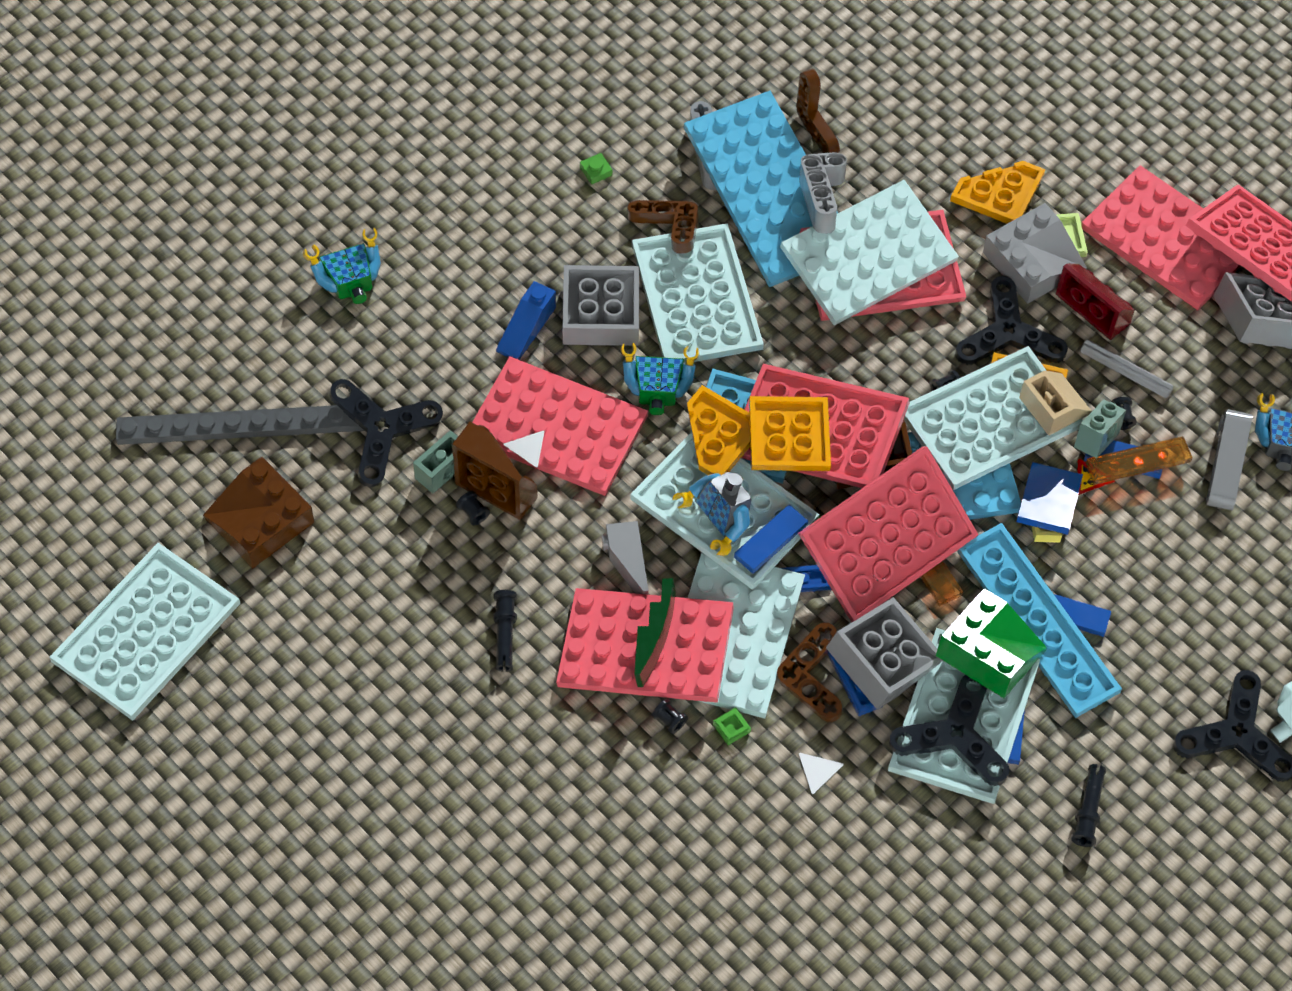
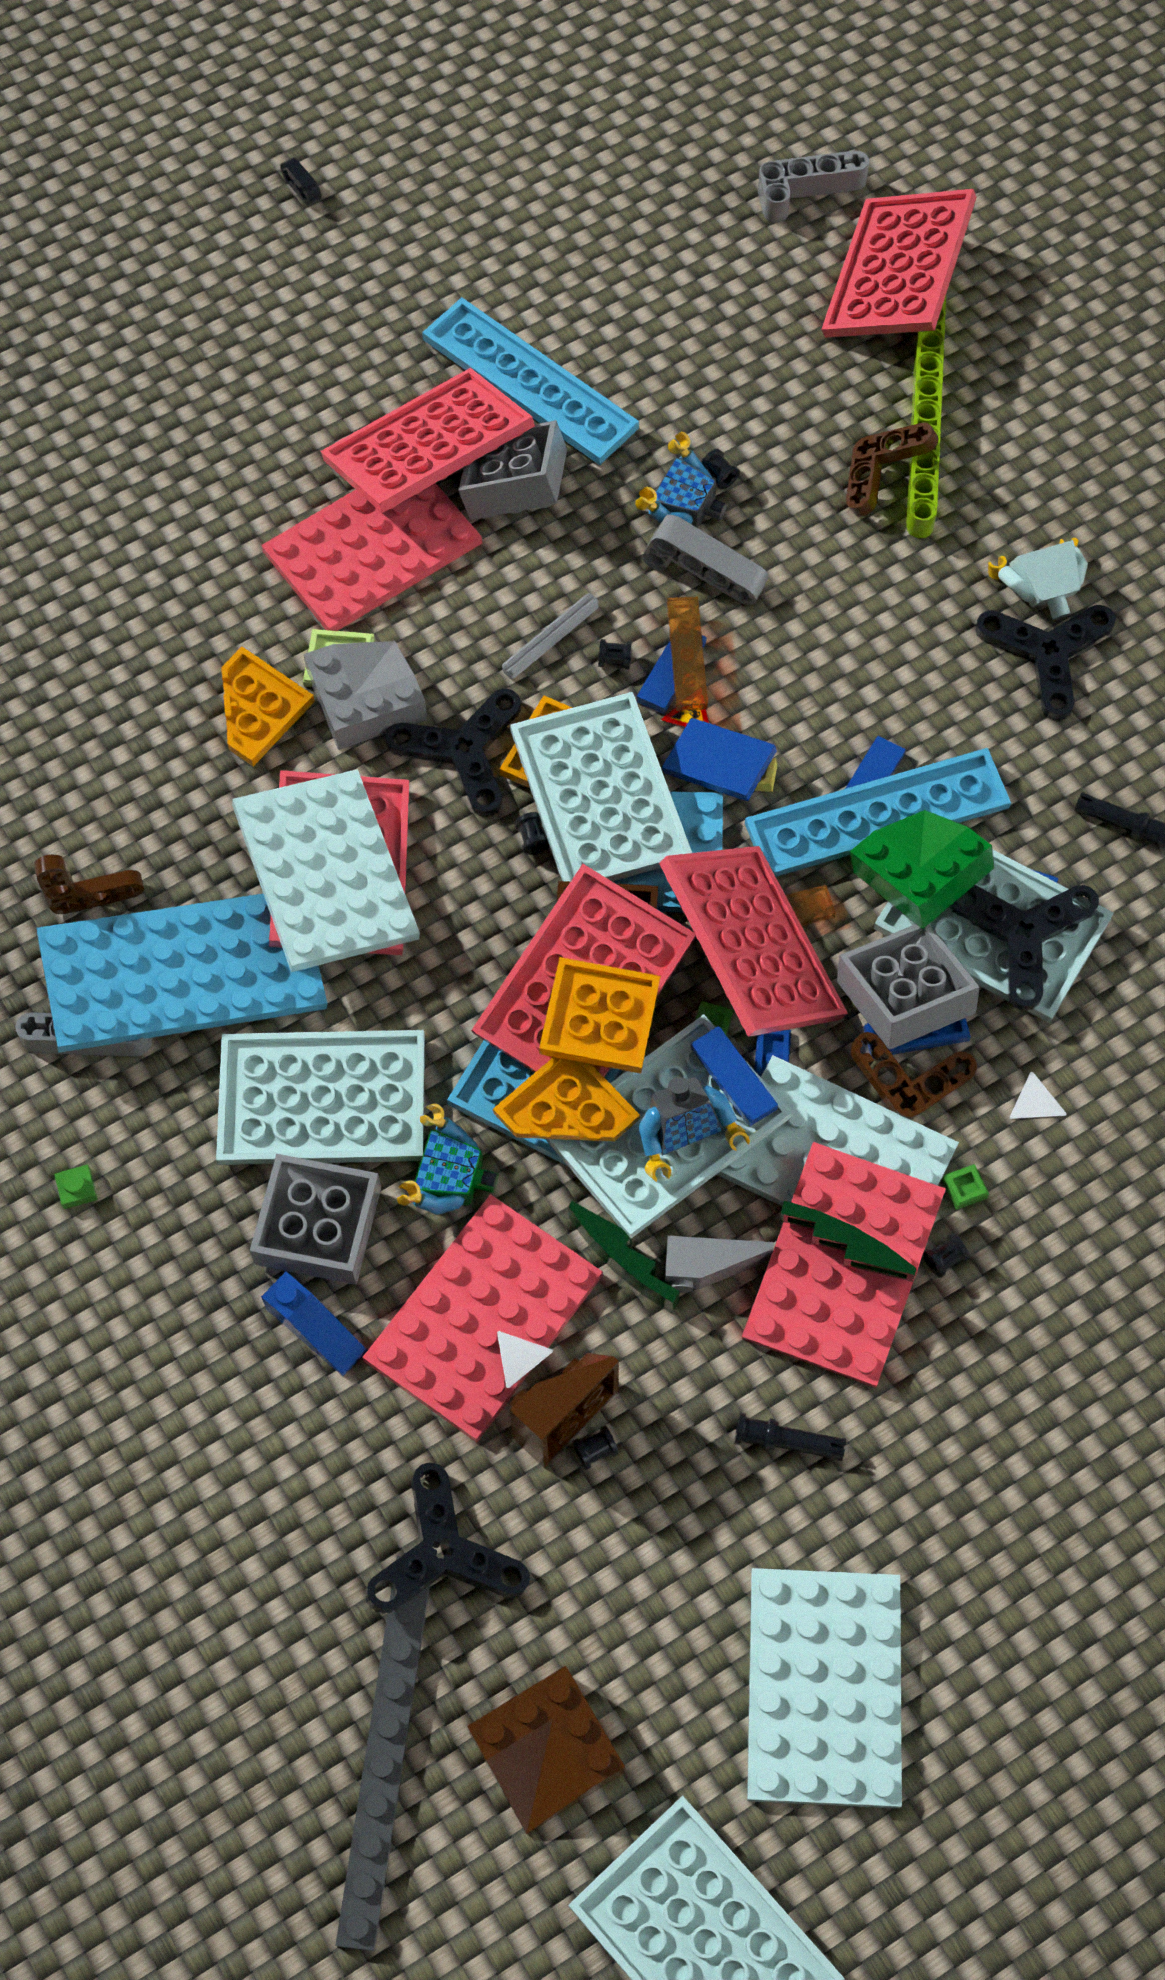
camera: 75 degrees left, 5 degrees up
torso [303,227,381,304] -> none
sand green brick [413,430,458,493] -> none
reddish brown beam [627,200,698,254] -> none
light grey beam [799,152,847,234] -> none
tan slope [1019,370,1092,435] -> none
dark red slope [1055,263,1135,341] -> none
sand green brick [1074,399,1126,458] -> none
none -> dark green slope [568,1201,680,1314]
none -> light aqua plate [747,1568,902,1809]

